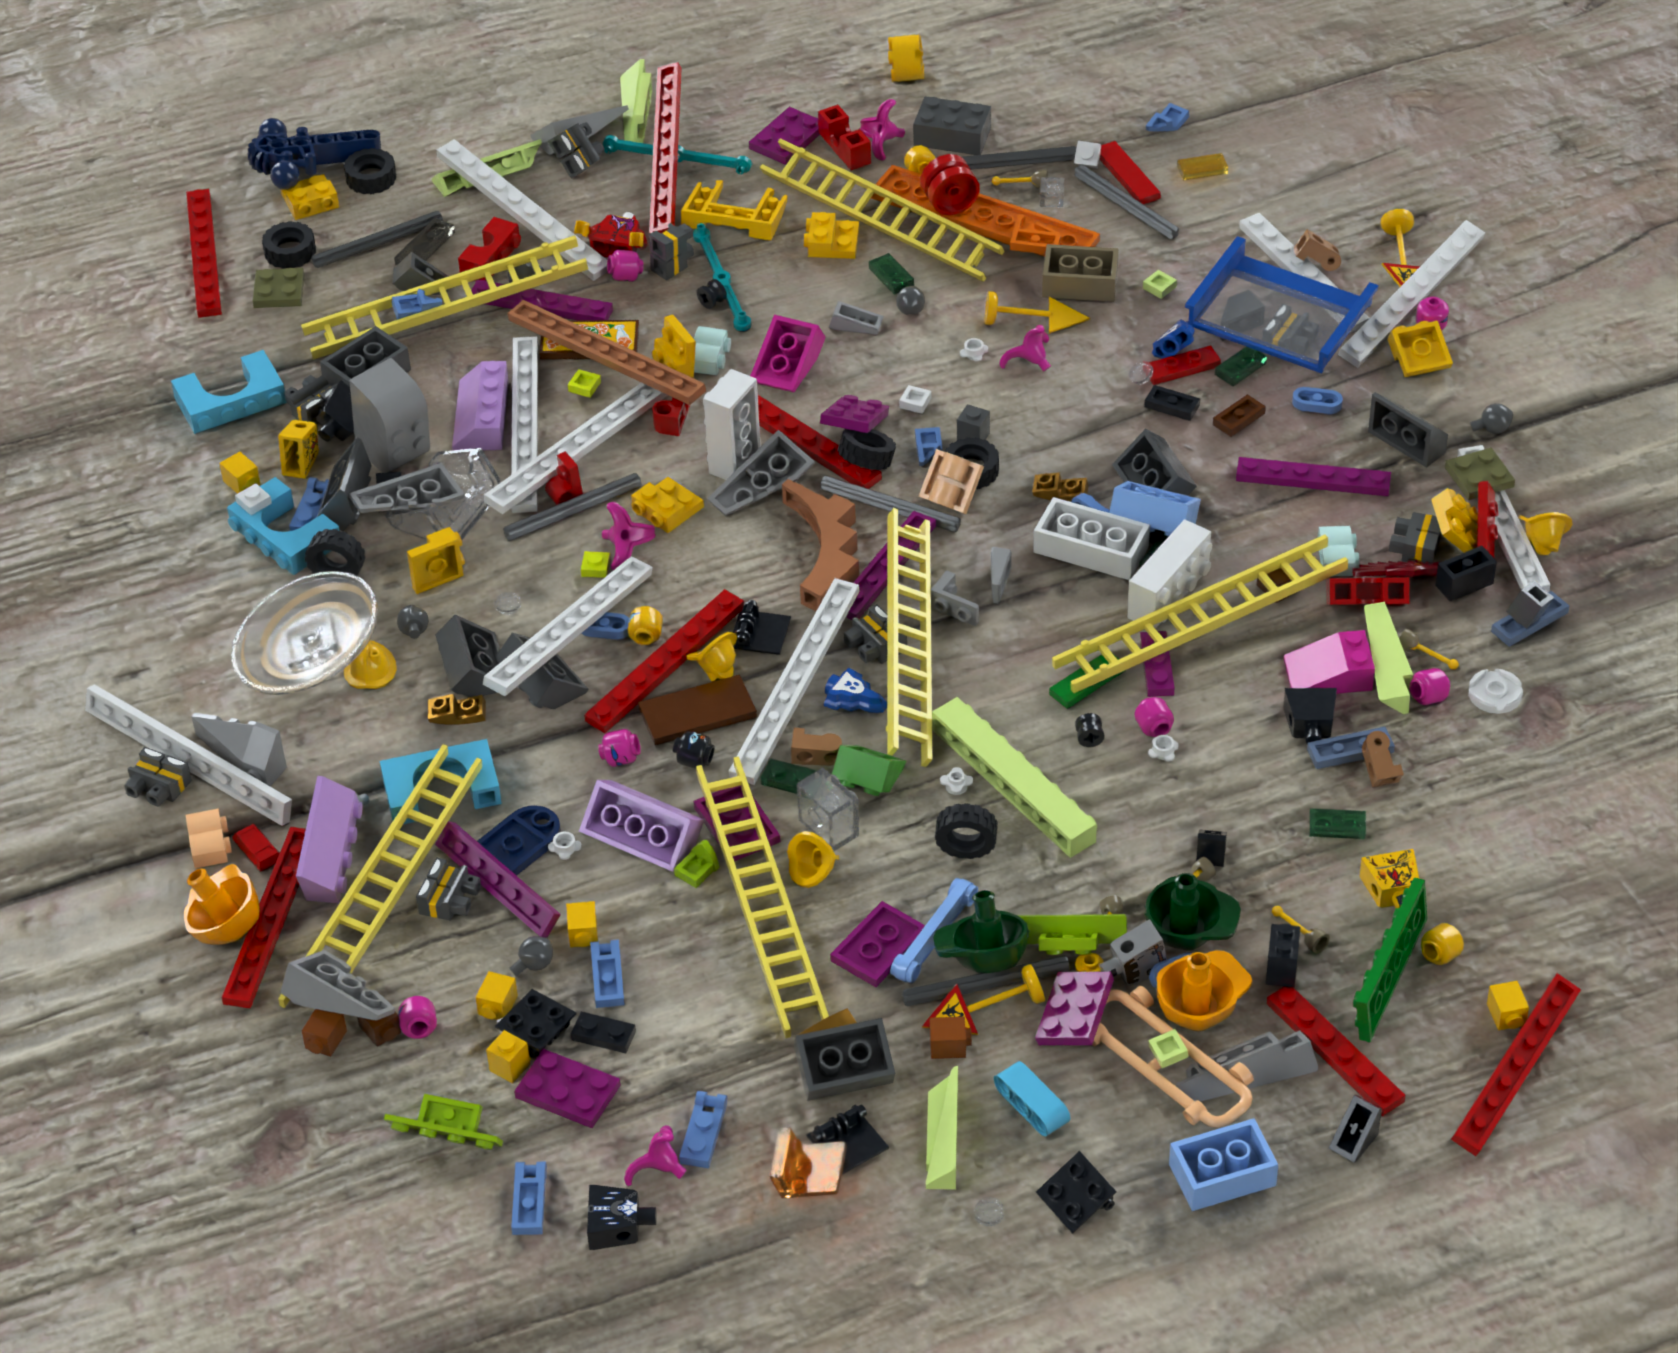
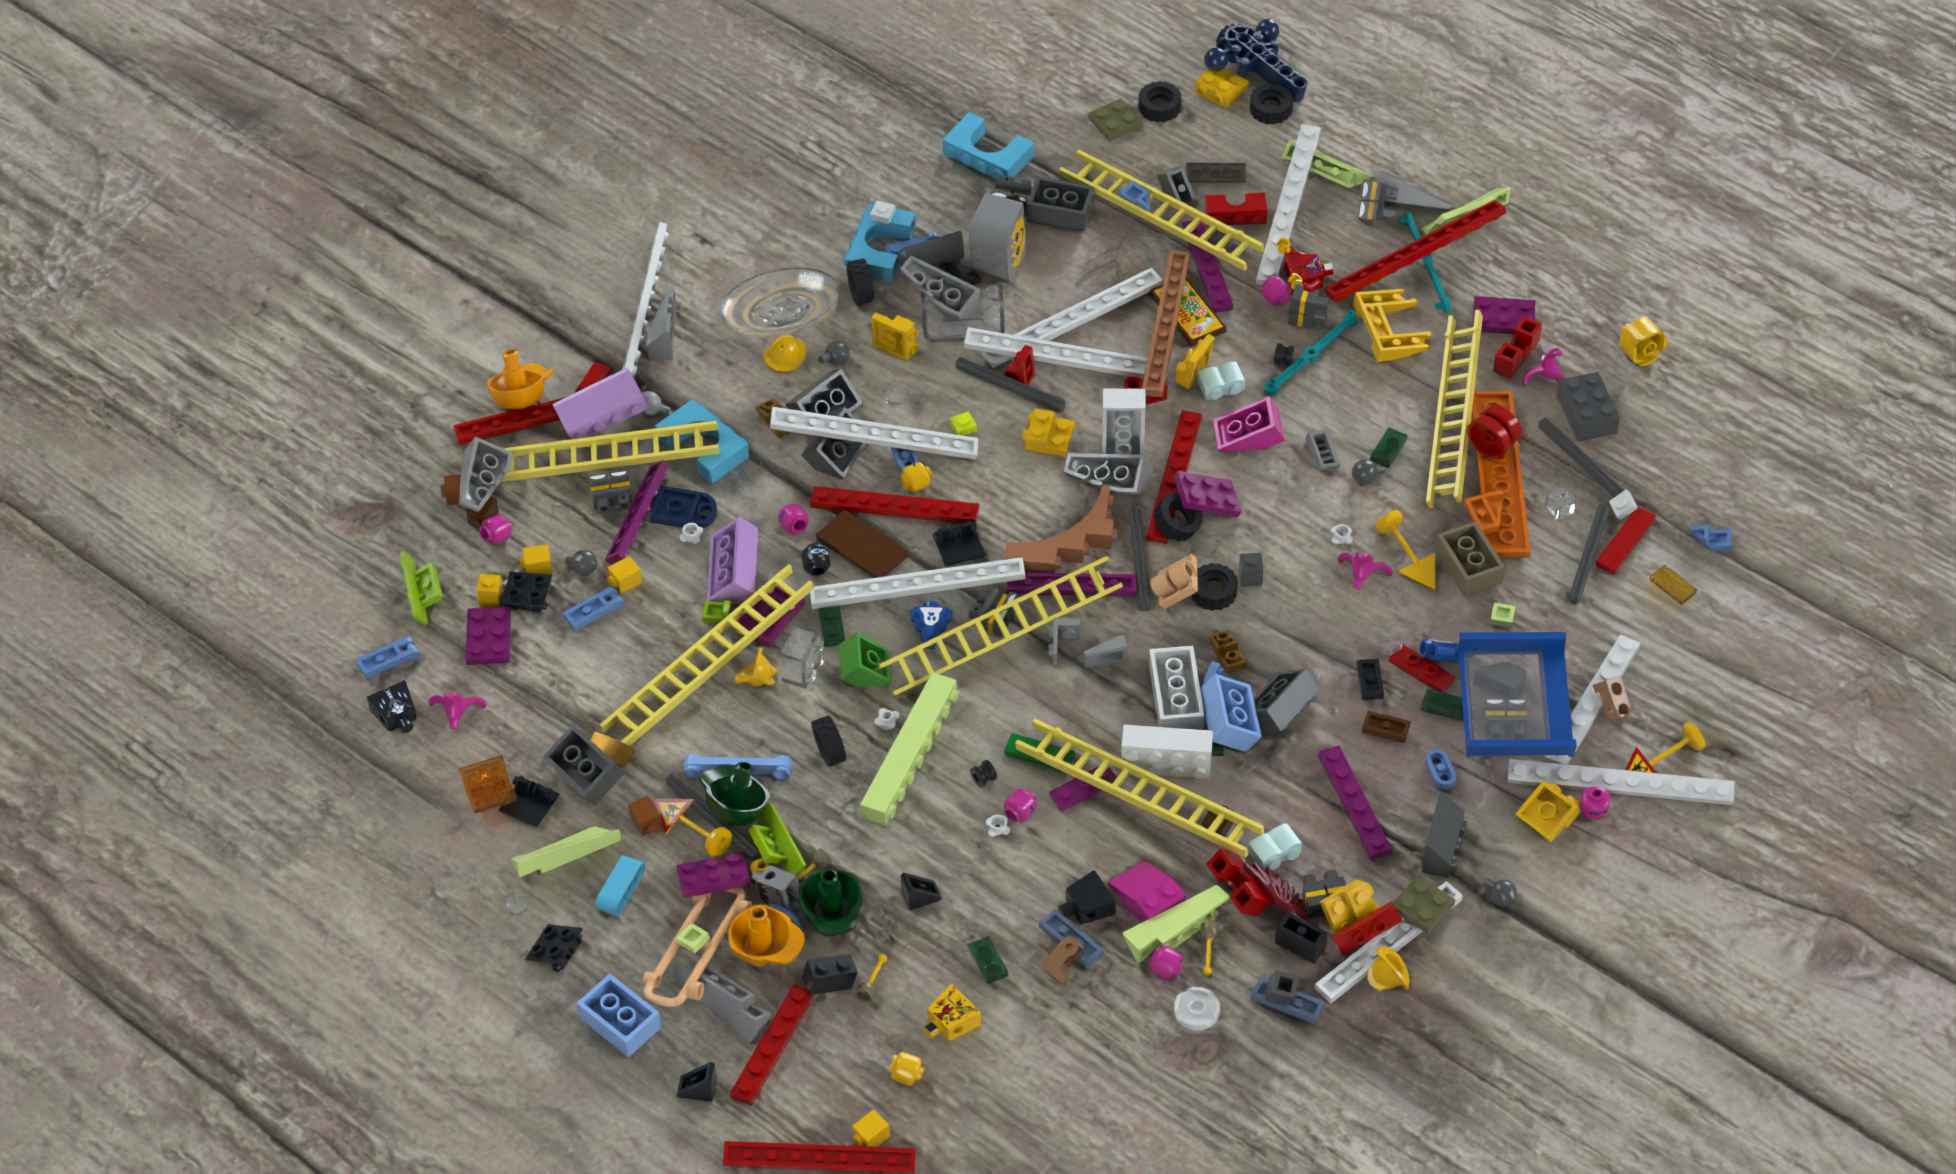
camera: 60 degrees right, 5 degrees up
dark grey hips [124,746,192,807] -> none
red plate [186,189,222,318] -> none
light nougat brick [186,808,232,868] -> none
yellow brick [219,451,261,494] -> none
yellow torso [278,420,319,479] -> none
dark grey axle [311,211,443,268] -> none
lavender slope [452,361,509,451] -> none
neon yellow plate [568,369,601,398] -> none
black plate [571,1011,636,1054] -> none
dark pink piece [602,502,656,570] -> none
medium blue plate [679,1091,728,1168] -> none
yellow helmet [687,632,737,682] -> none
medium nougat leg [791,728,842,766] -> none
yellow plate [804,212,859,259] -> none
magenta plate [830,901,925,987] -> none
white plate [899,385,931,414] -> none
yellow head [904,145,936,174] -> none
medium blue slope [915,427,942,466] -> none
hinge [992,170,1048,189] -> none
dark tan hinge [1191,857,1216,882] -> none
green plate [1353,878,1428,1042] -> none

